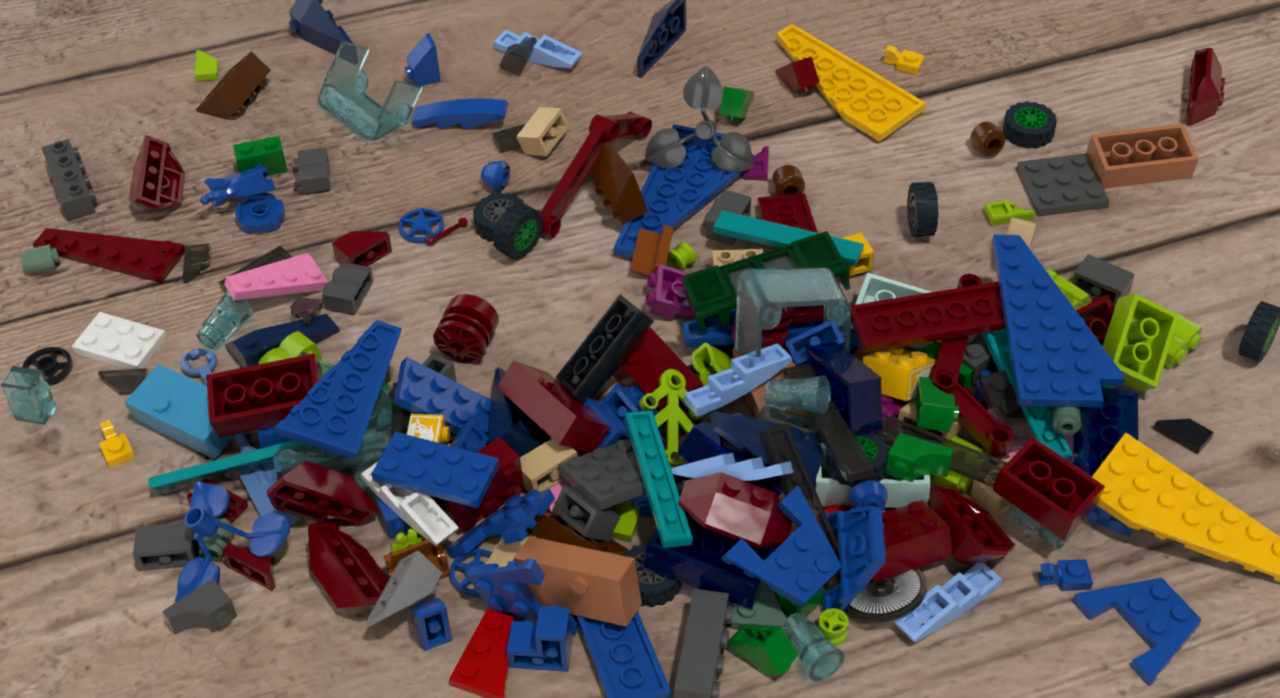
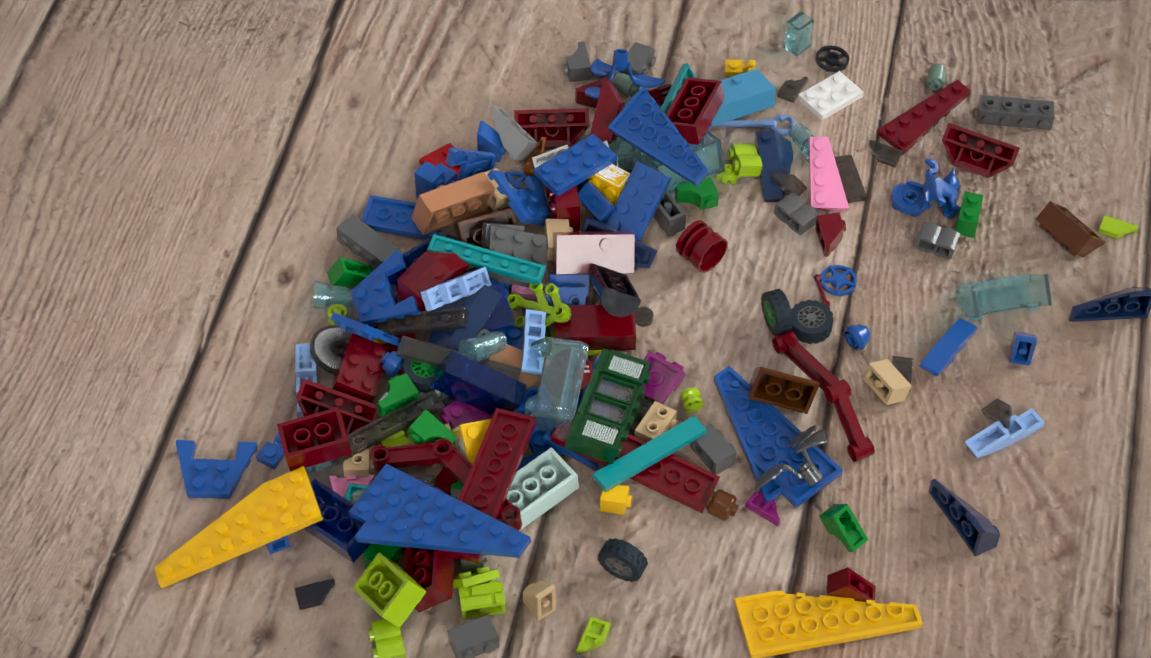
camera: 120 degrees right, 5 degrees up
dark orange panel [630,225,674,277] -> none

